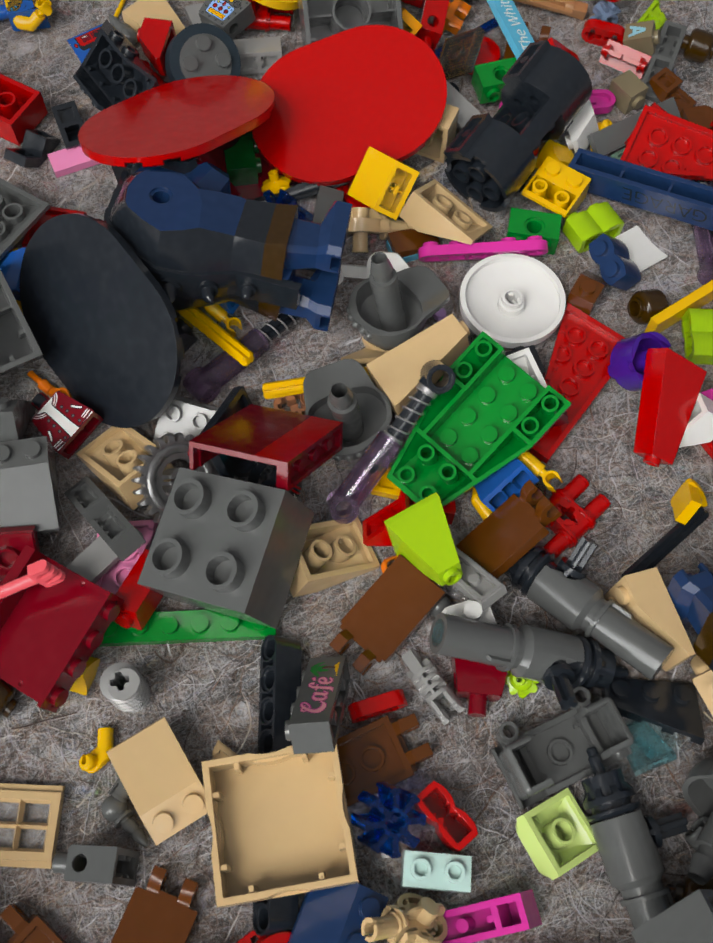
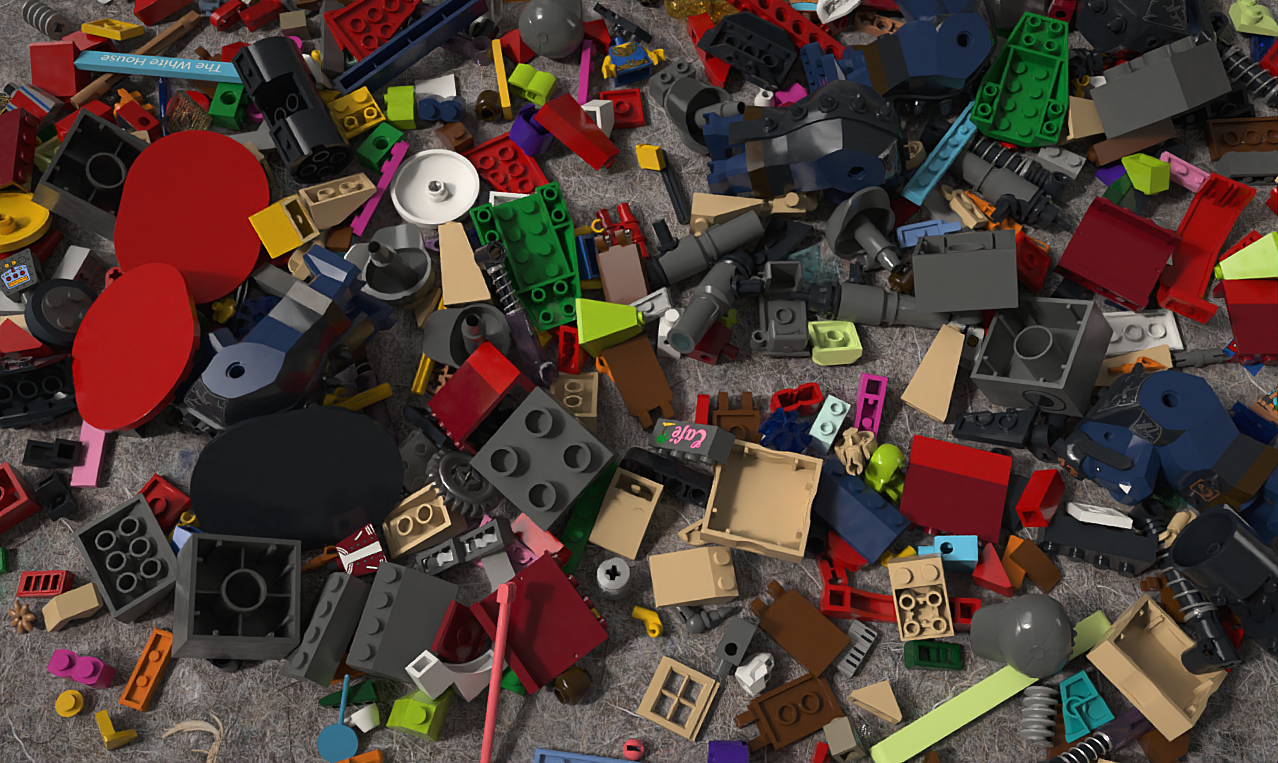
camera: 65 degrees left, 0 degrees up
light grey hinge [401,649,466,726] -> none
none -> tan slope [588,467,664,561]
none -> white rock [735,652,775,697]

